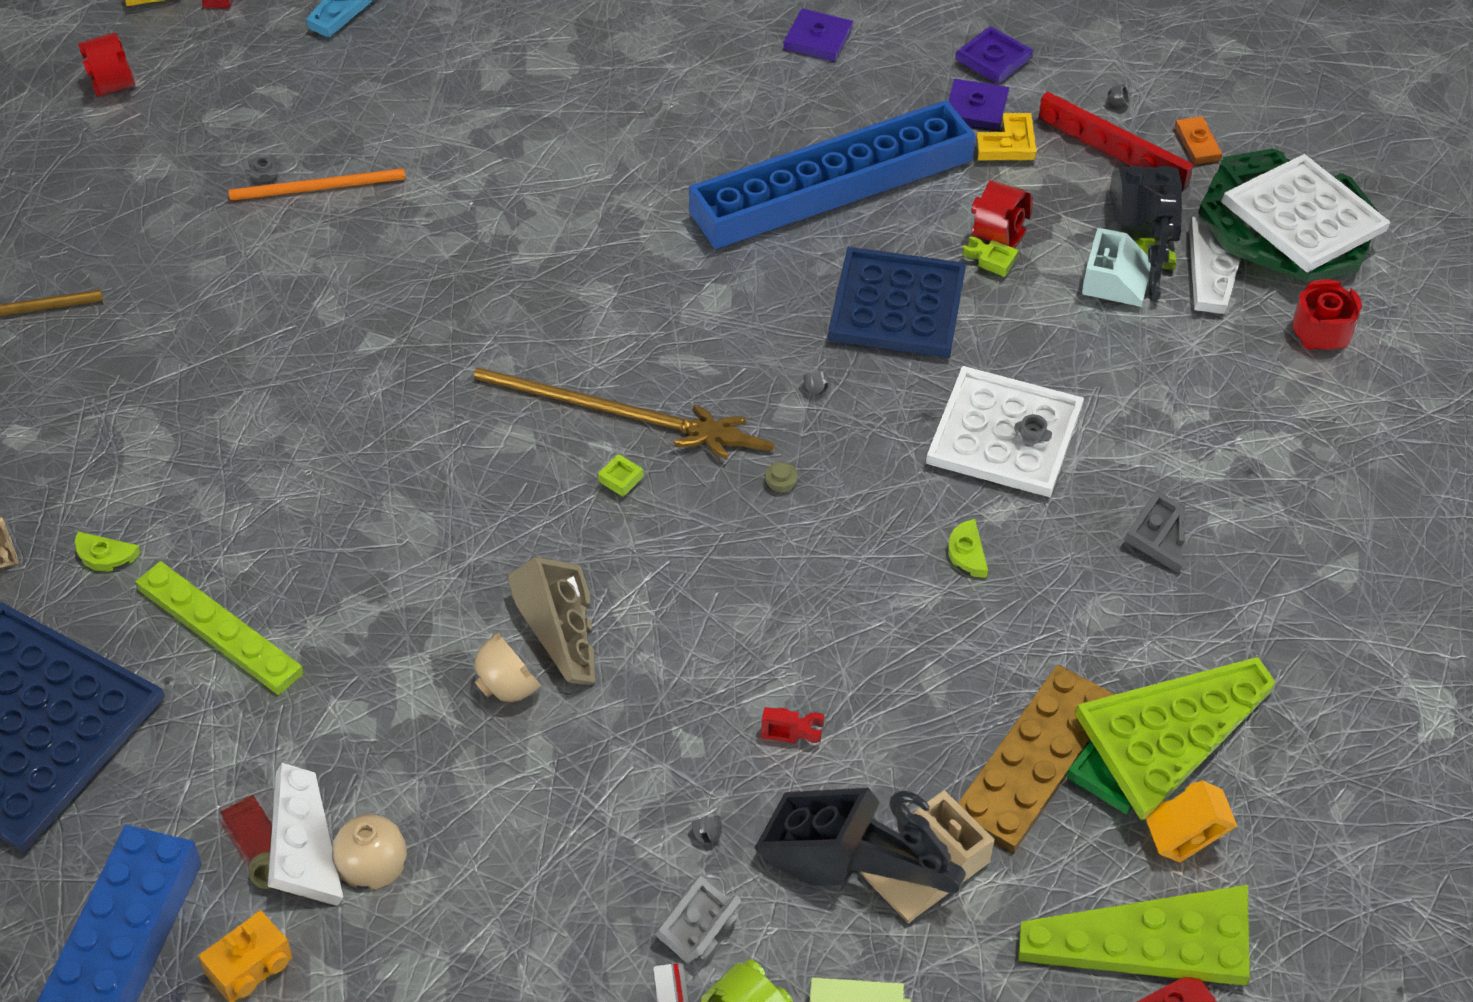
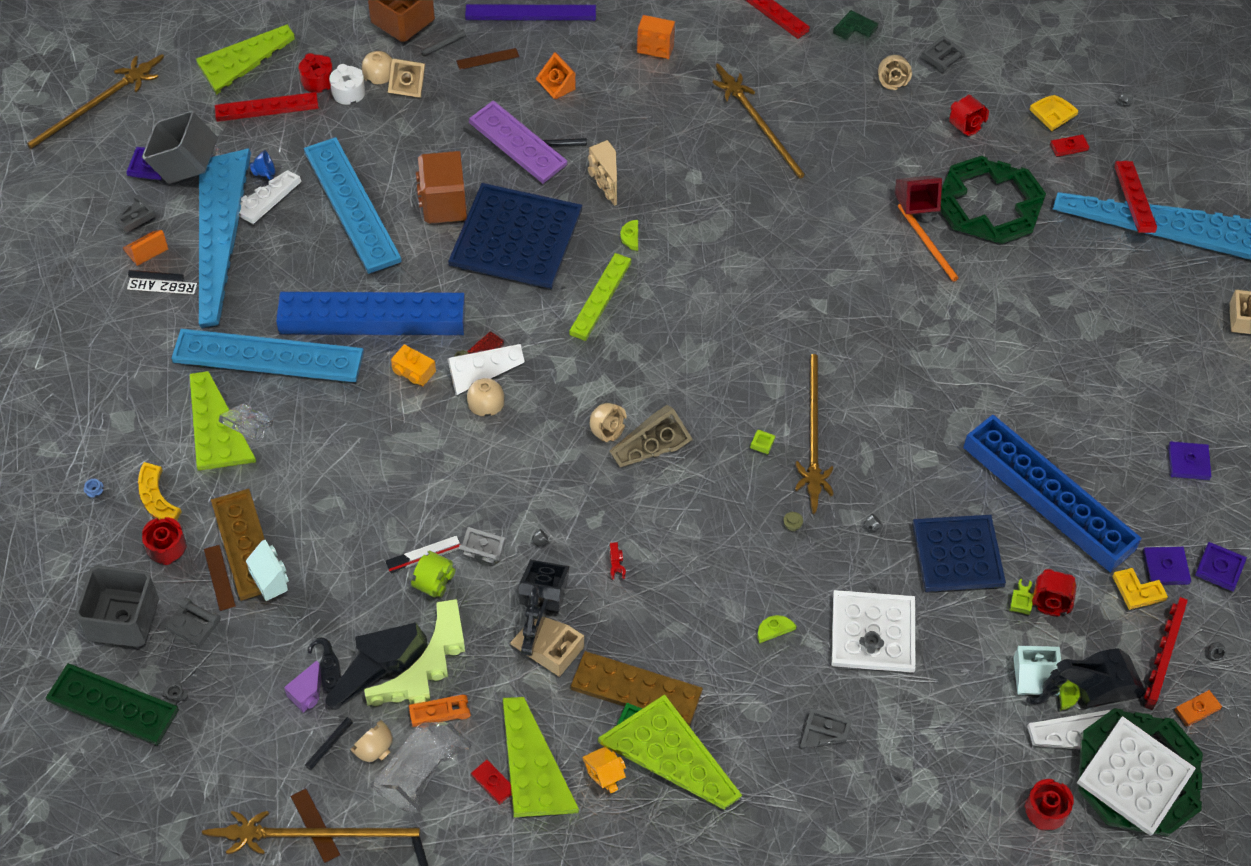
camera: 75 degrees right, 5 degrees up
none -> dark red slope [895,176,942,214]
none -> dark green plate [940,156,1046,244]

